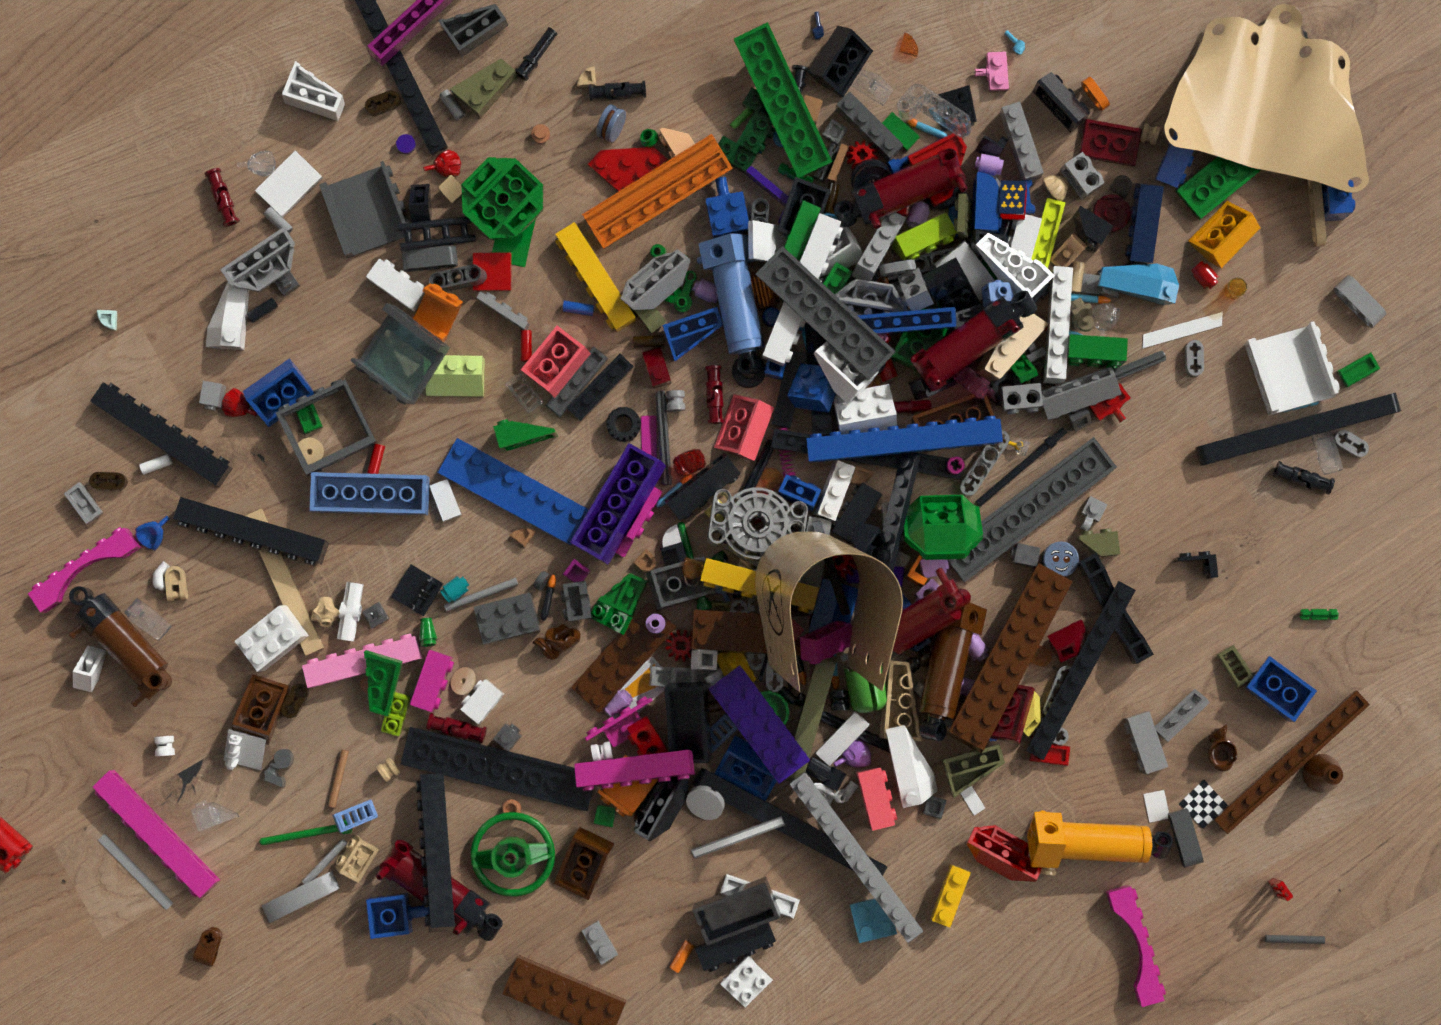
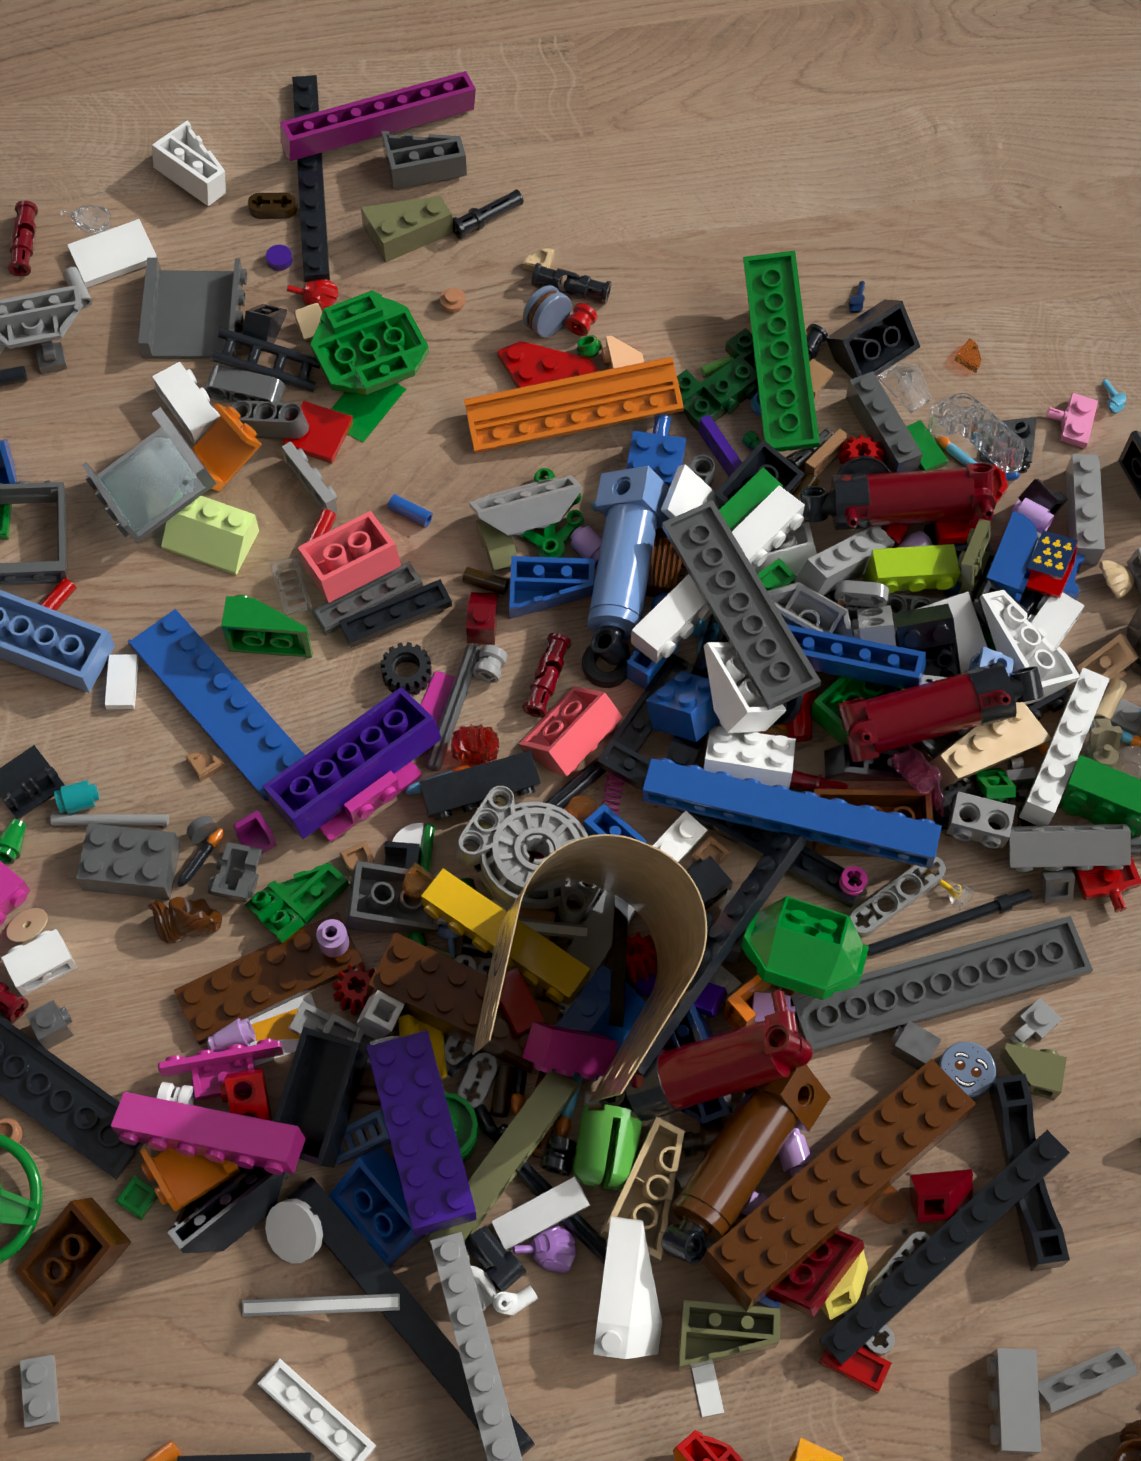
camera: 15 degrees right, 20 degrees down
light grey hinge [439,89,465,121] -> none
yellow brick [555,222,636,332] -> none
black piece [692,877,780,946] -> none
light grey tile [822,119,848,146] -> none
coral brick [856,767,897,831] -> none
dark grey tile [923,796,947,819] -> none
neon yellow plate [1031,198,1066,269] -> none
none -> red wheel [565,303,598,336]

